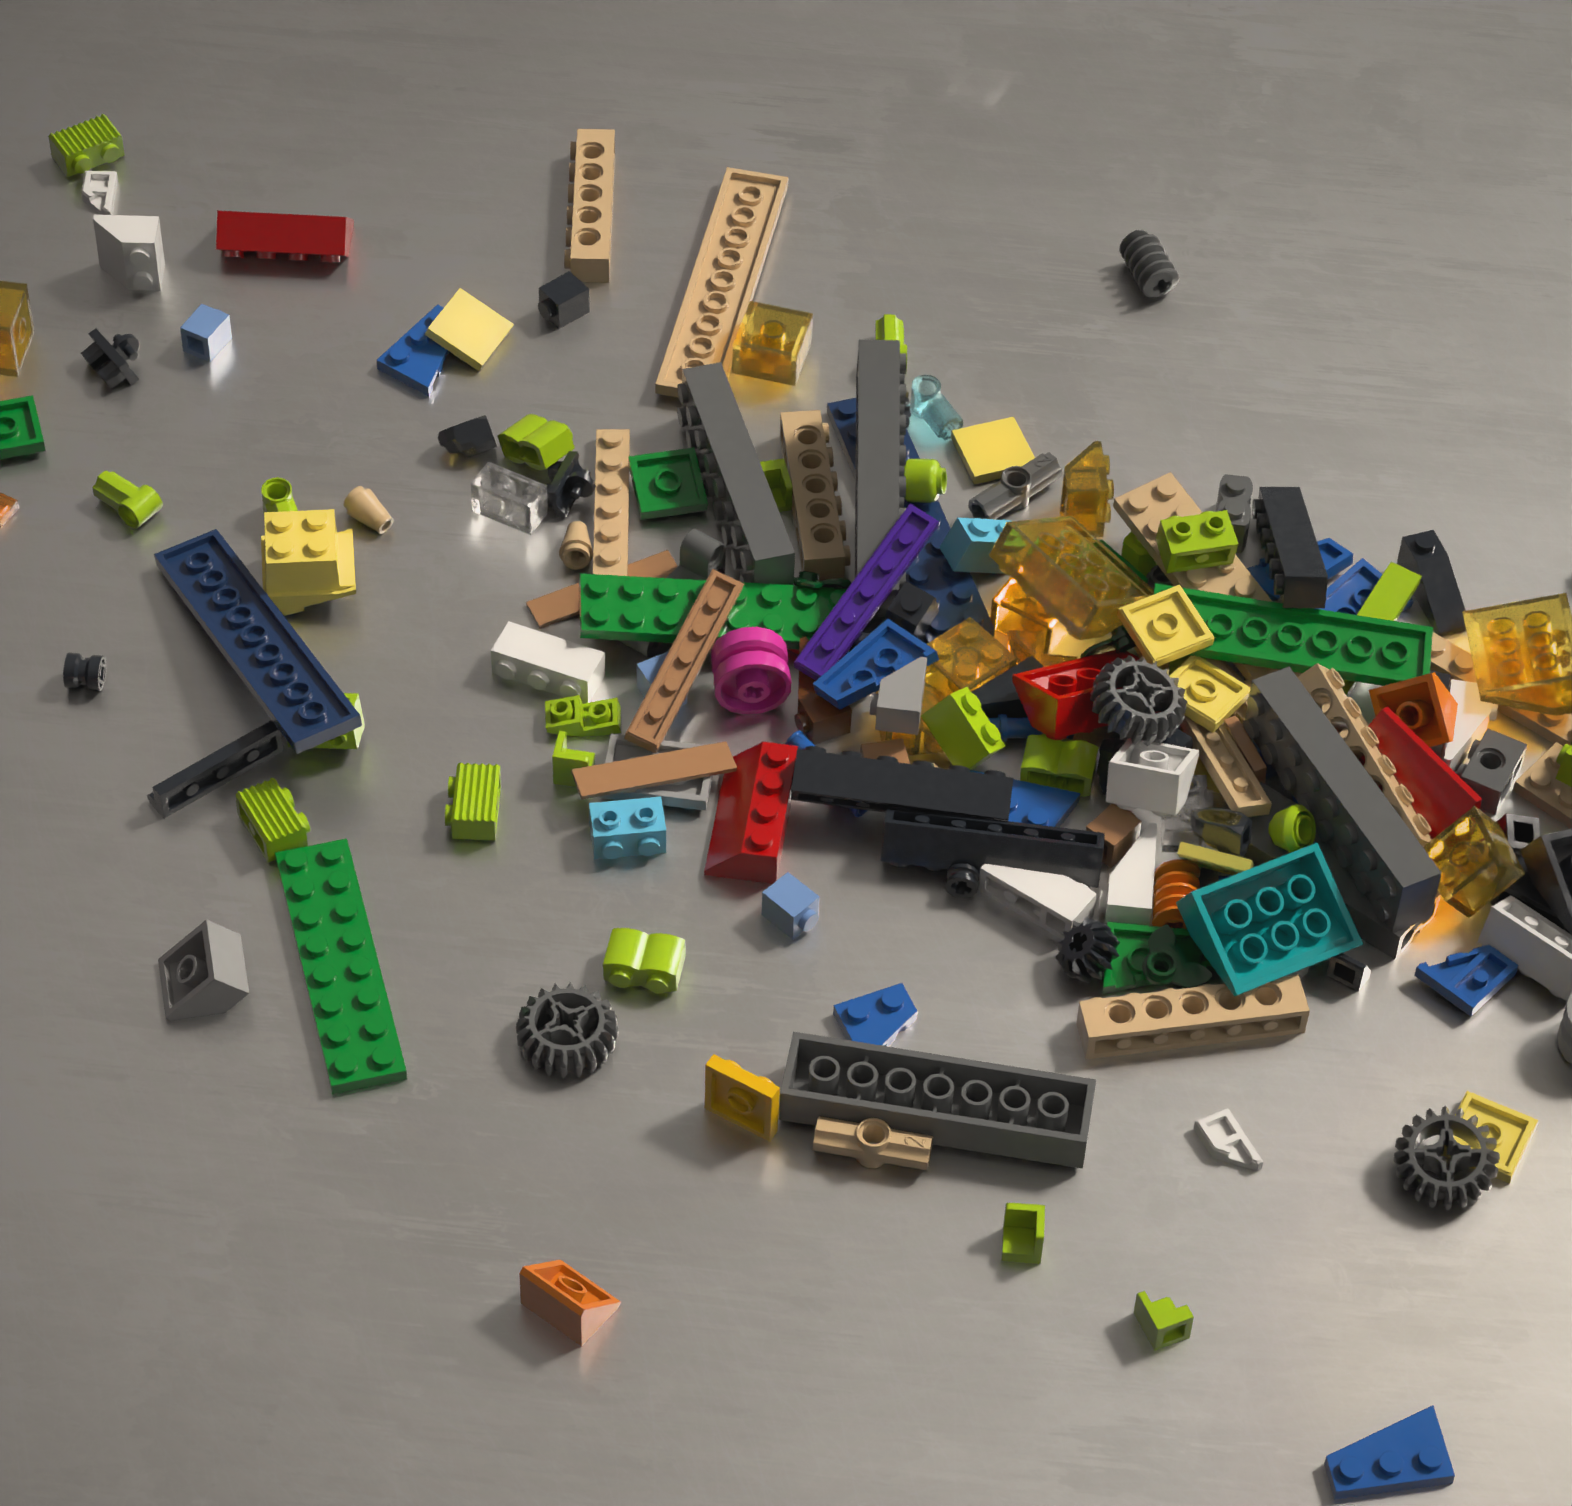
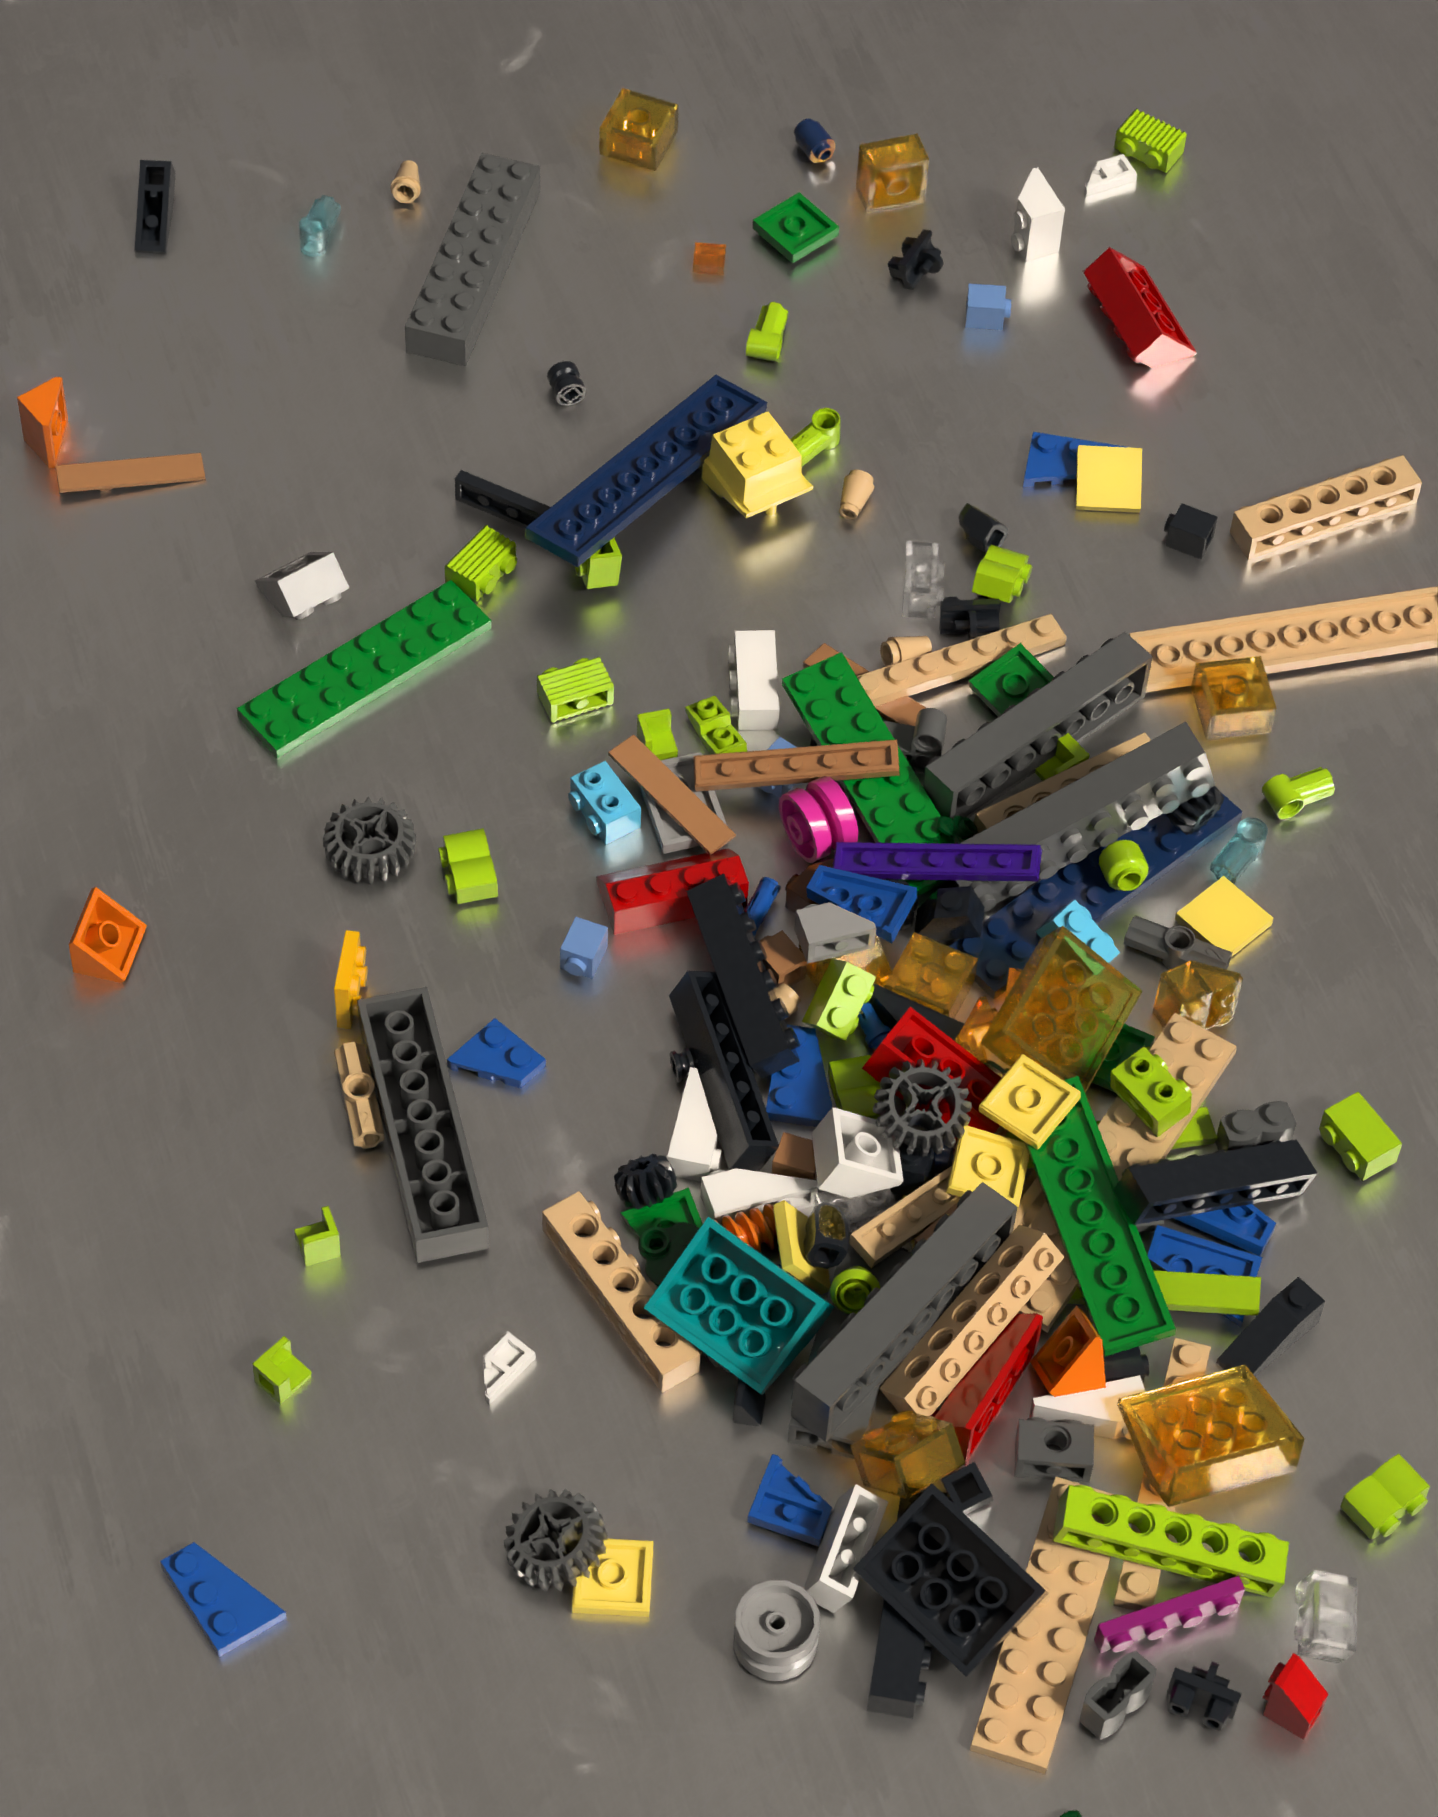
camera: 65 degrees right, 5 degrees up
none -> lime brick [1319,1092,1402,1181]

